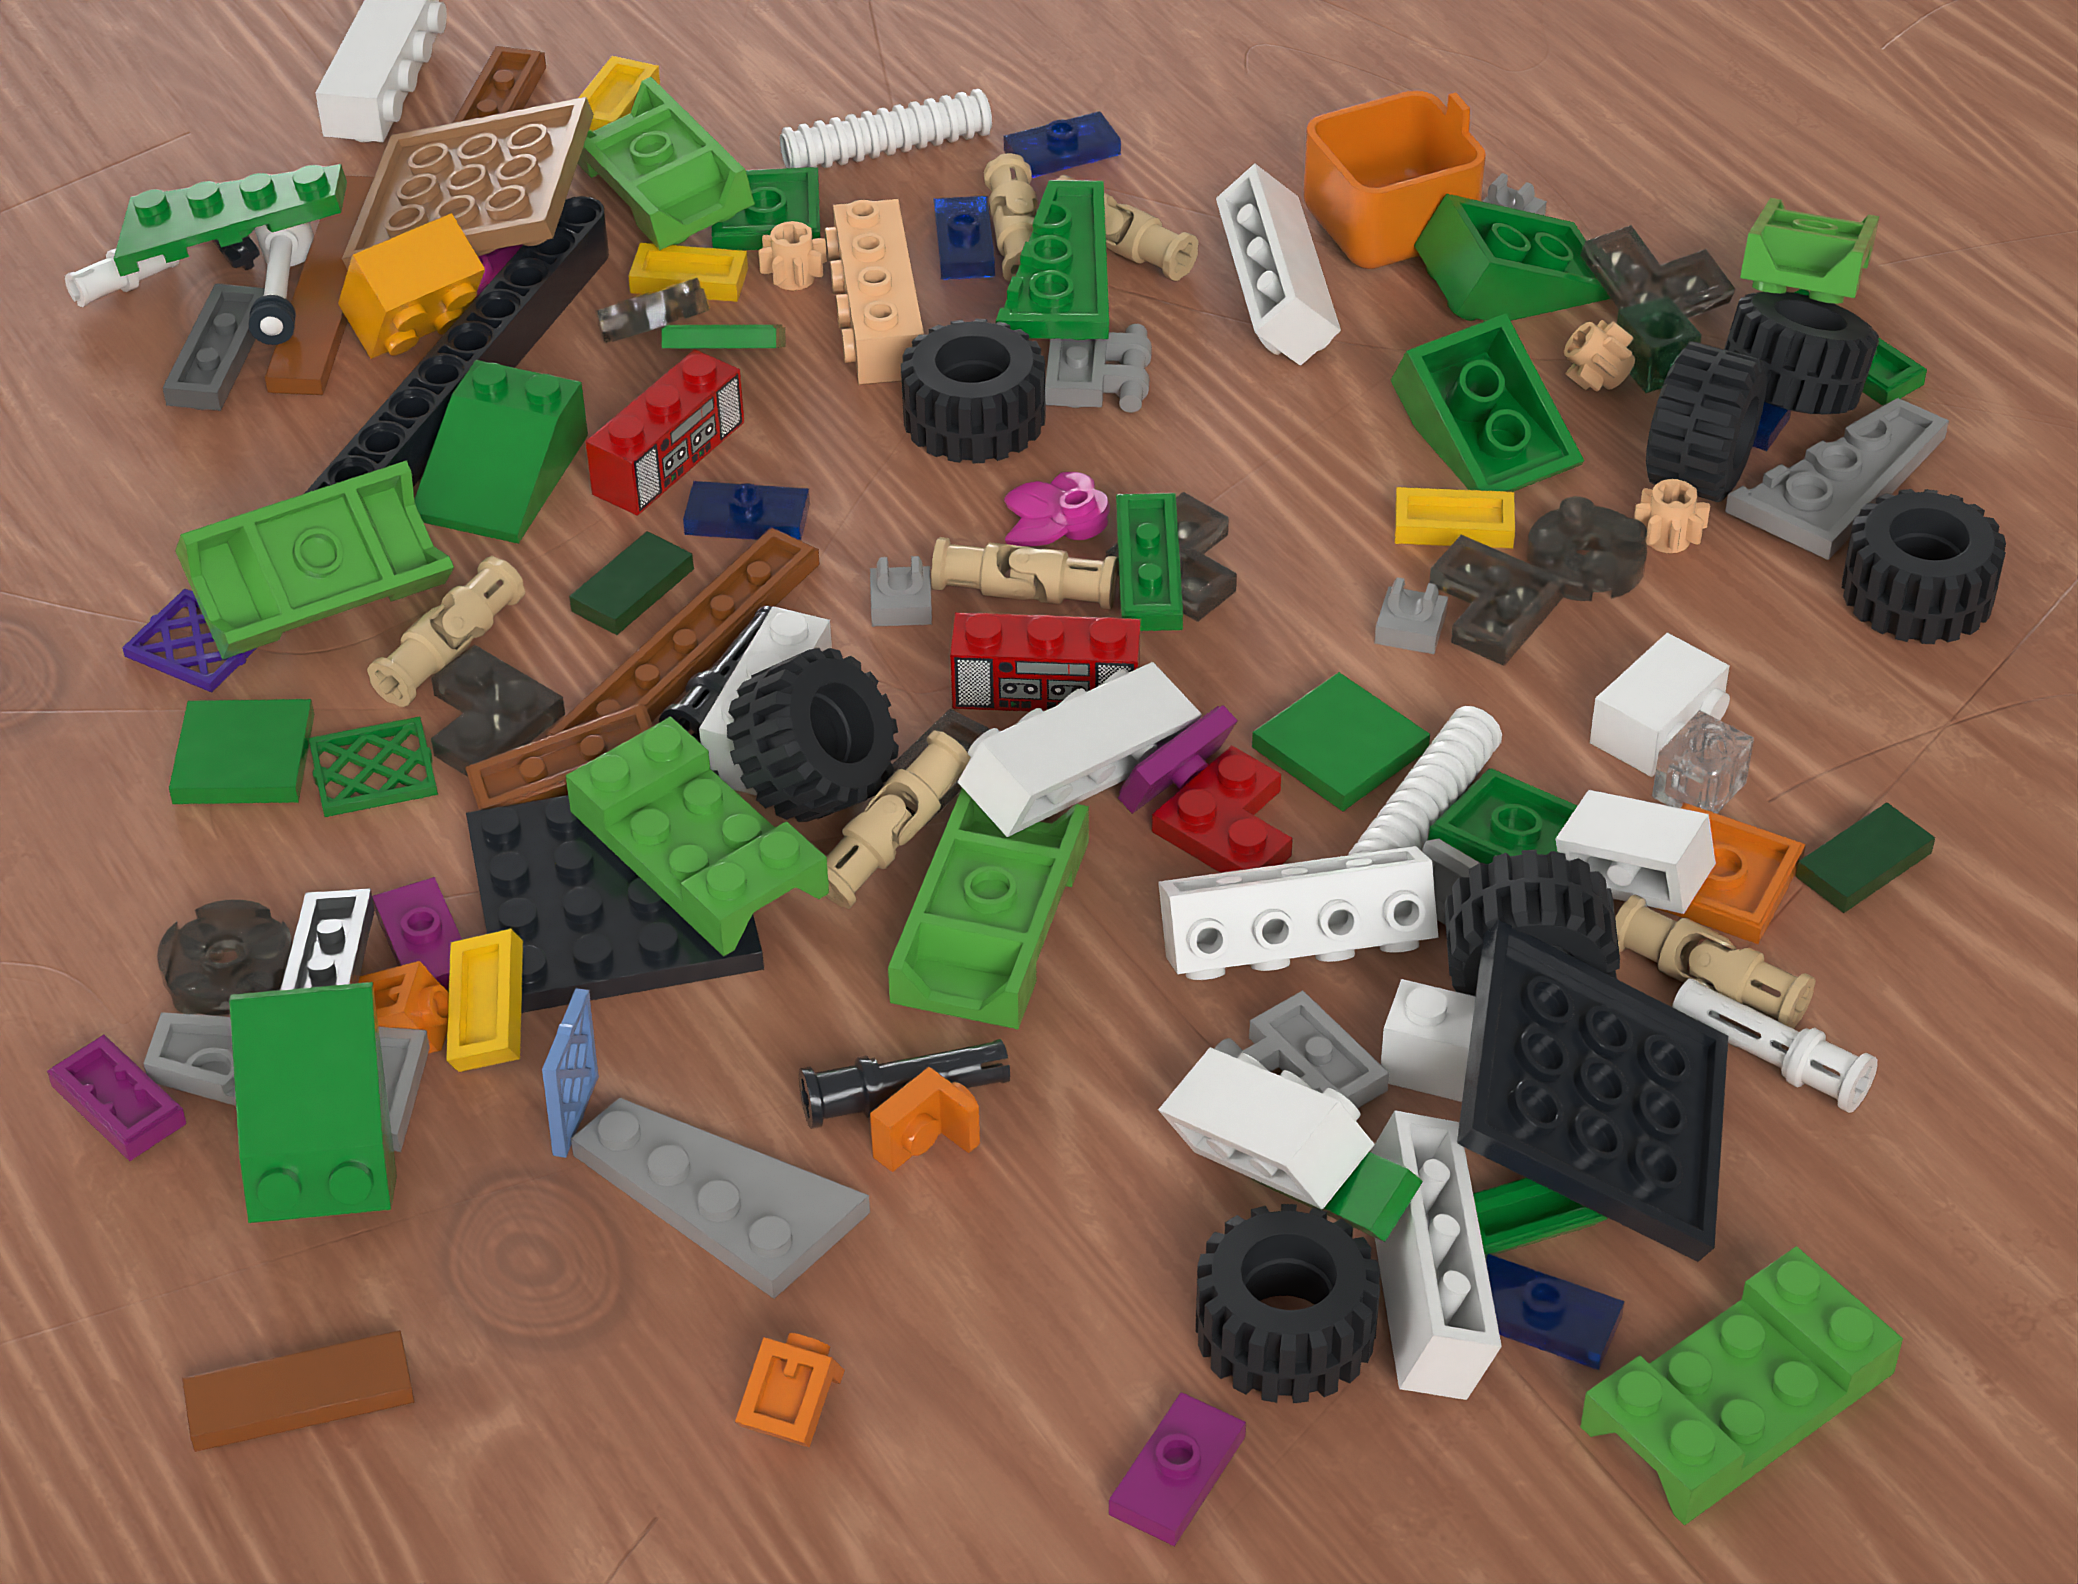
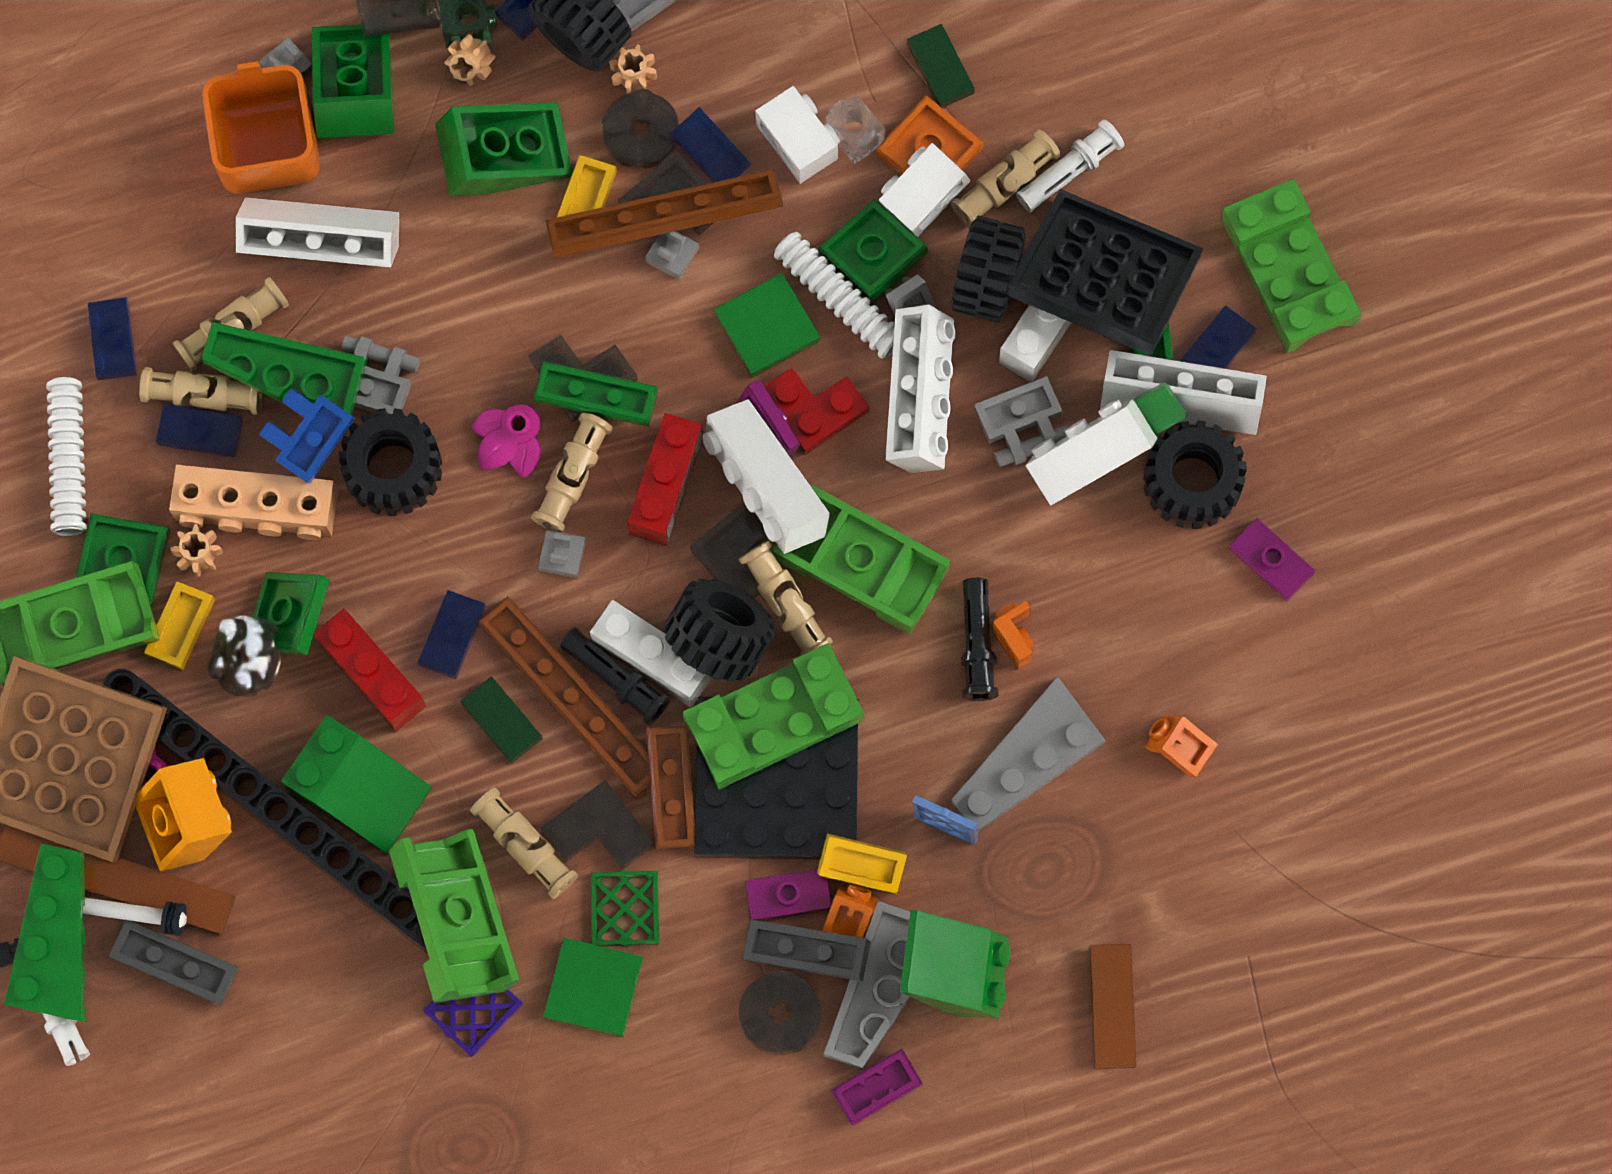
camera: 75 degrees left, 30 degrees up
none -> blue plate [259,388,355,483]
none -> dark orange tile [545,169,783,258]
none -> clear blue plate [669,107,751,182]

